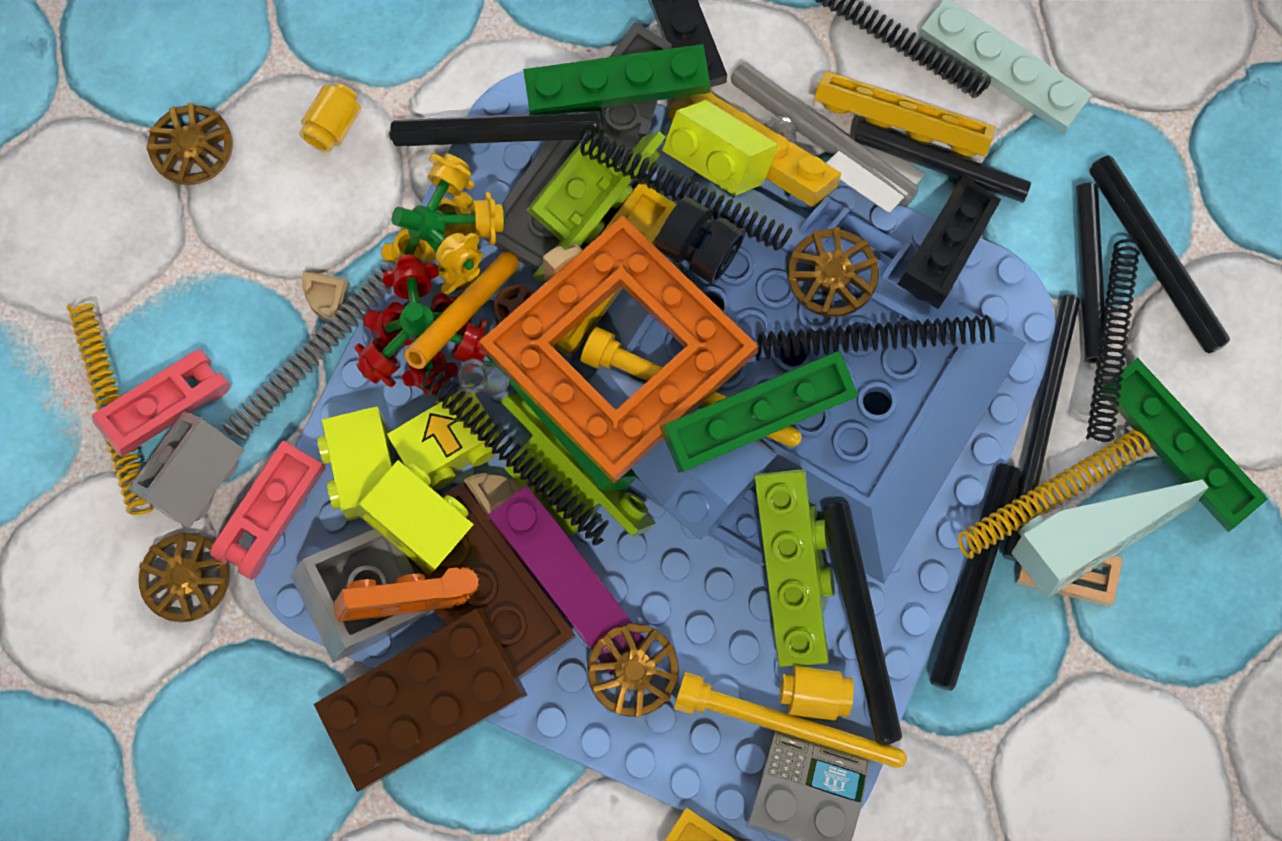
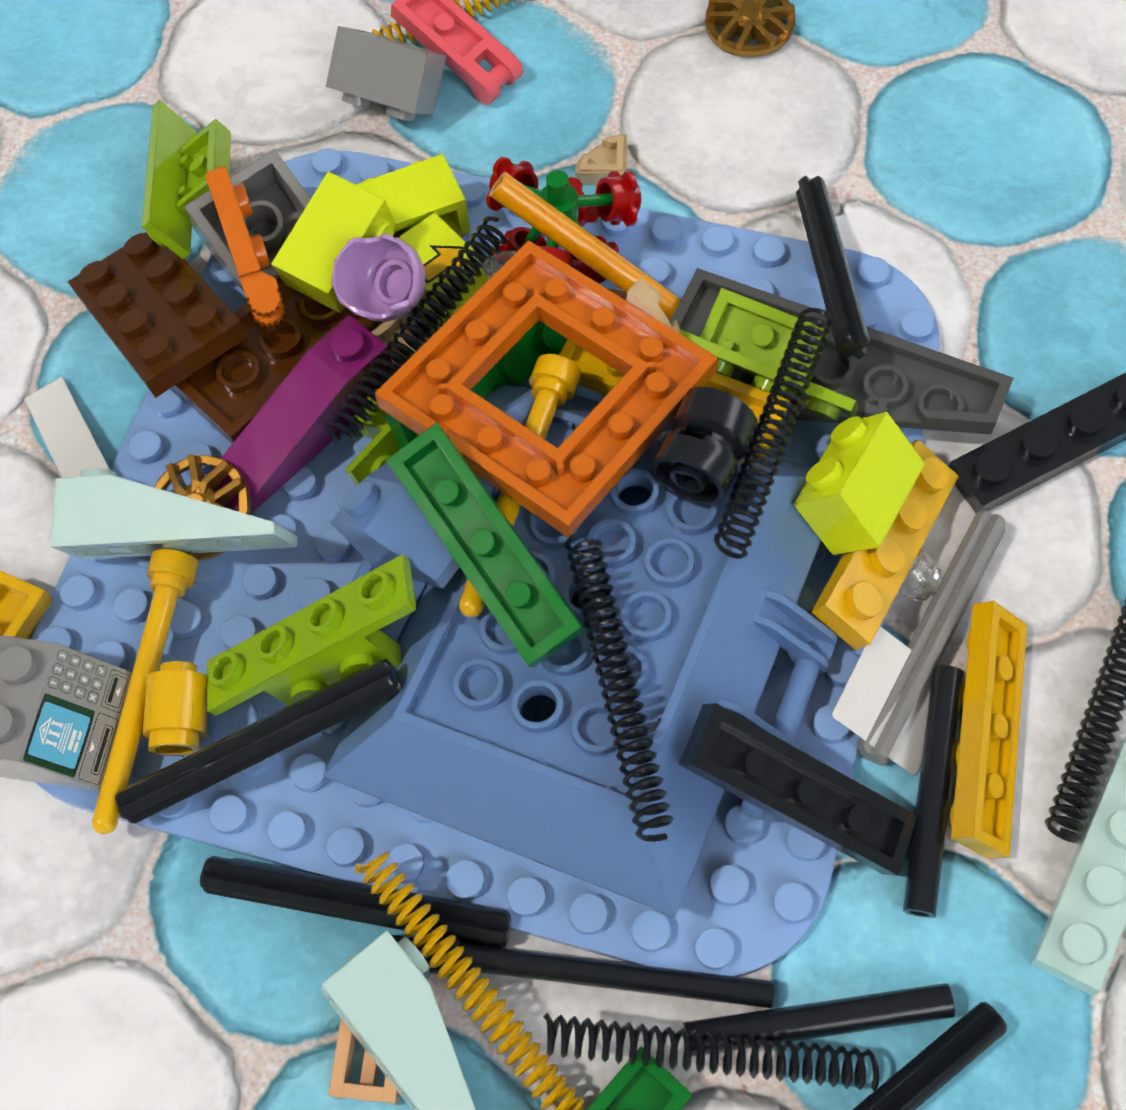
camera: 85 degrees right, 10 degrees down
pearl gold wheel [138,532,229,623] -> none
coral plate [210,440,326,580] -> none
light grey piece [223,264,392,440] -> none
yellow brick [299,83,362,153] -> none
yellow plant [381,154,506,294] -> none
green plate [523,44,711,114] -> none
pearl gold wheel [788,227,879,317] -> none
none -> white sticker [24,376,110,478]
none -> light aqua slope [51,468,298,560]
none -> lime bracket [142,99,231,259]
none -> lavender hair [331,233,426,322]

